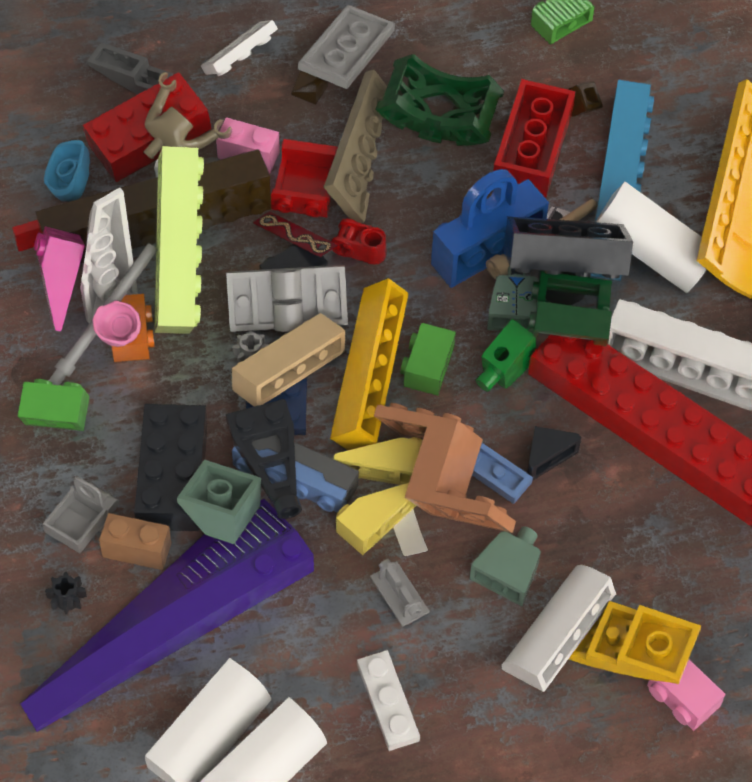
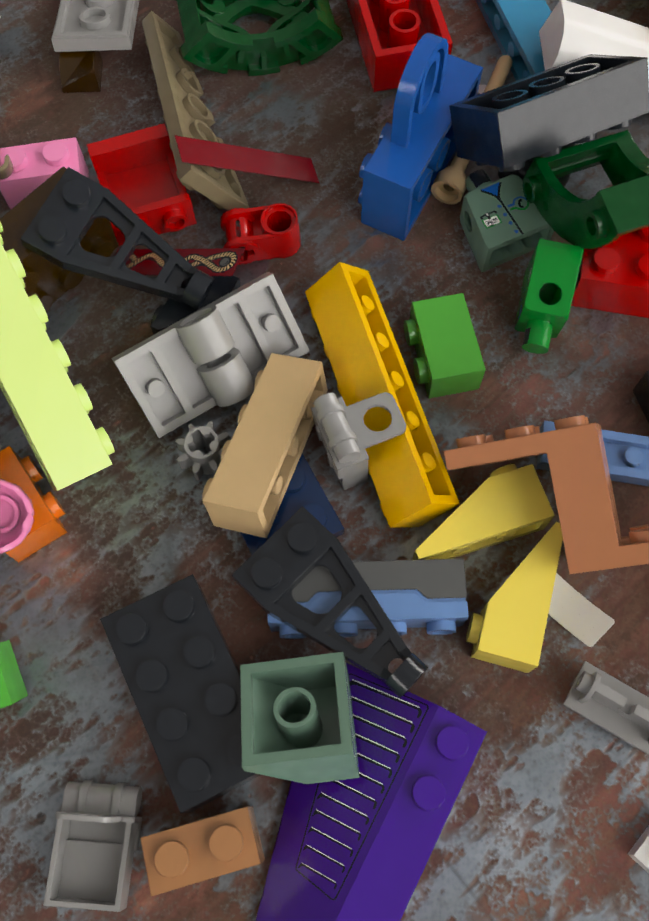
camera: 25 degrees left, 10 degrees up
none -> black plate [21,167,215,310]
none -> dark red sticker [174,135,319,183]
none -> light grey piece [311,392,406,490]

